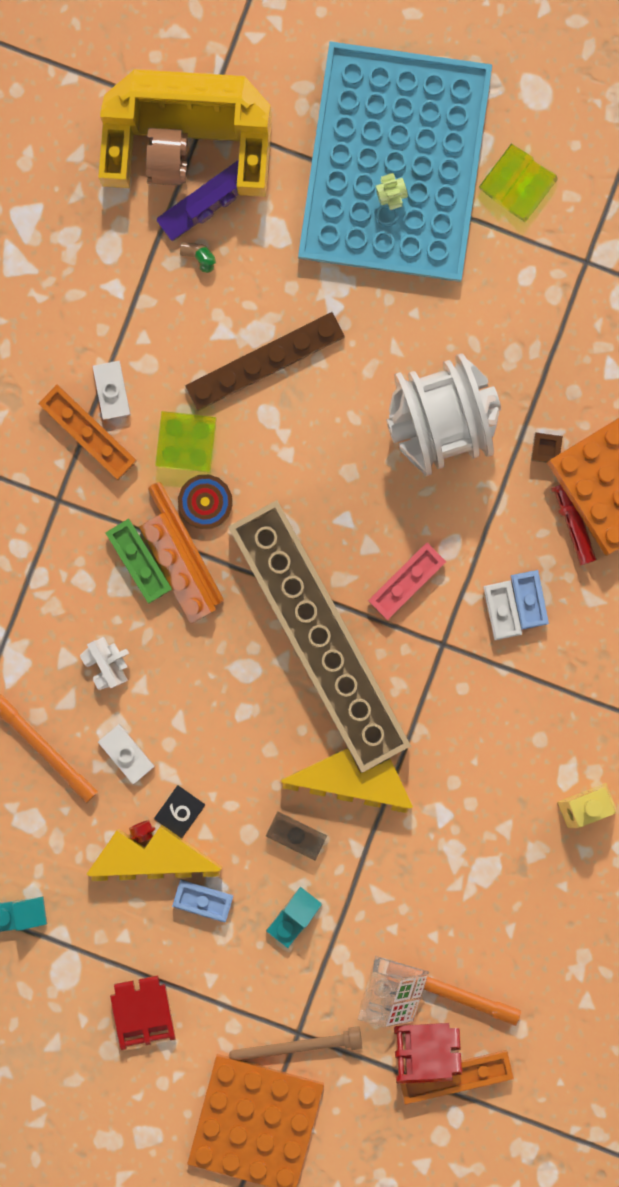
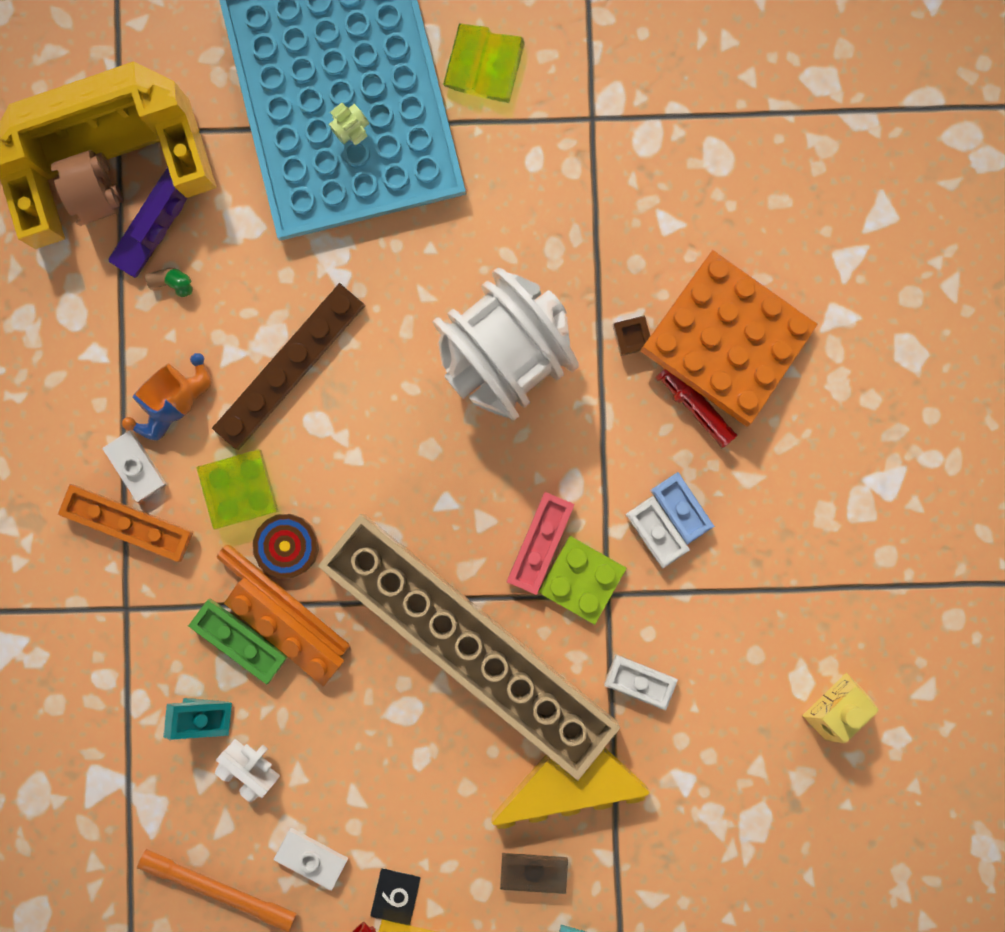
camera: 15 degrees left, 0 degrees up
none -> orange piece [122,353,212,441]
none -> teal slope [163,698,232,740]
none -> lime plate [538,535,627,625]
none -> white plate [604,654,678,711]

